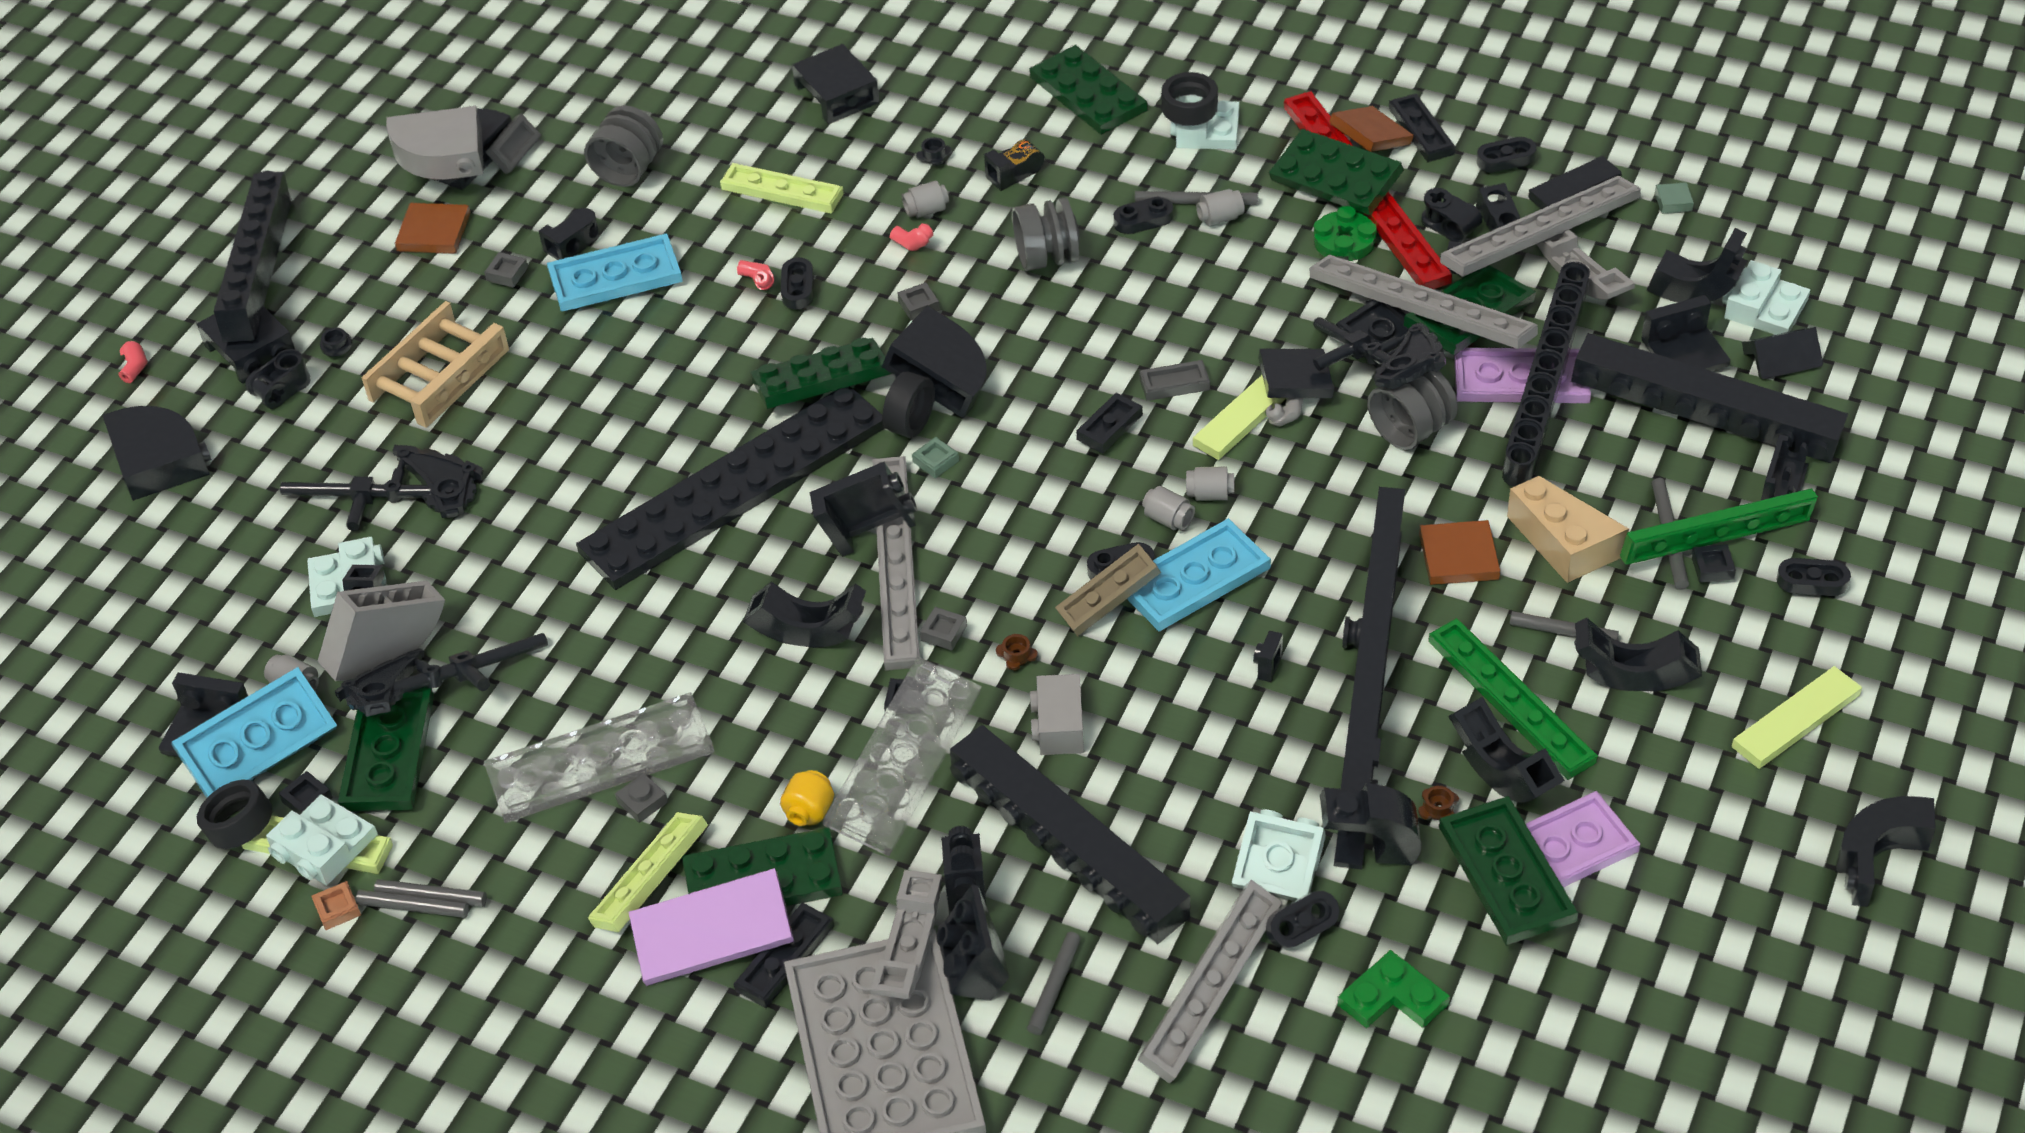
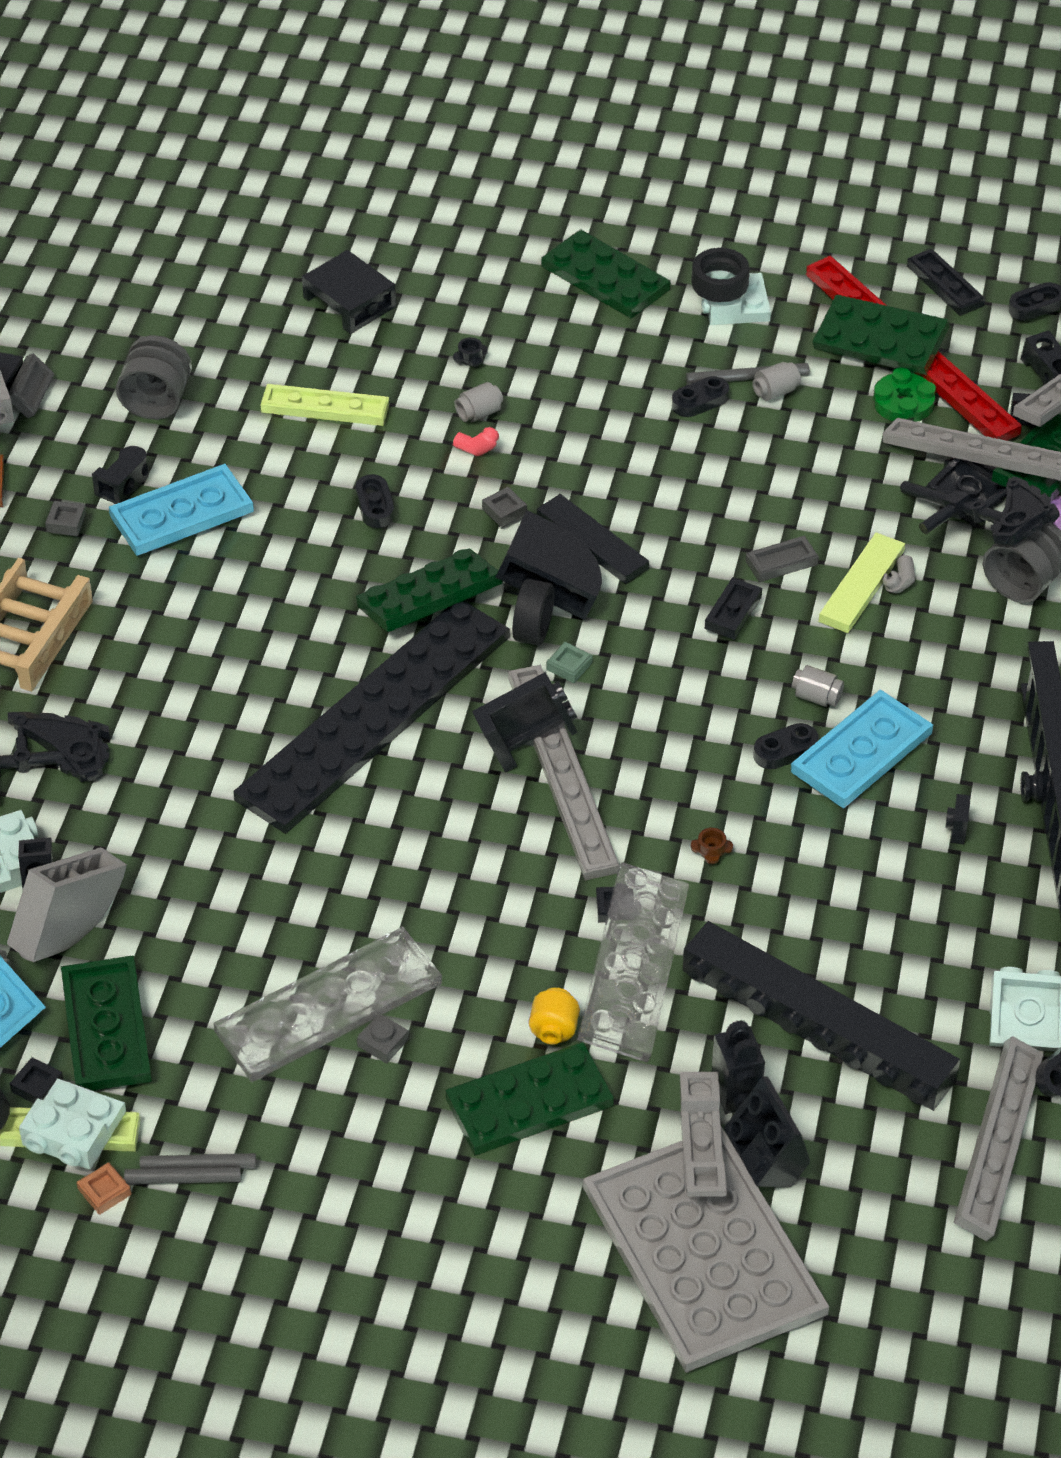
camera: 15 degrees left, 0 degrees up
black bar [335,633,548,717] -> none
yellowish green tile [588,812,708,932] -> none
lavender tile [629,868,794,986] -> none
black tile [734,902,834,1008] -> none
coral arm [737,260,775,290] -> none
black arch [743,582,866,648] -> none
dark grey plate [919,607,967,651] -> none
black leg [984,139,1045,191] -> none
dark grey wheel [1012,197,1080,272] -> none
dark grey bar [1027,932,1081,1035] -> none
light grey brick [1030,674,1084,755] -> none
dark tan plate [1055,543,1161,637] -> none
light grey brick [1186,466,1235,501] -> none
black tile [1258,349,1334,398] -> none
dark orange tile [1329,106,1414,152] -> none
black piece [1421,188,1482,242] -> none
none -> black tile [537,494,649,584]

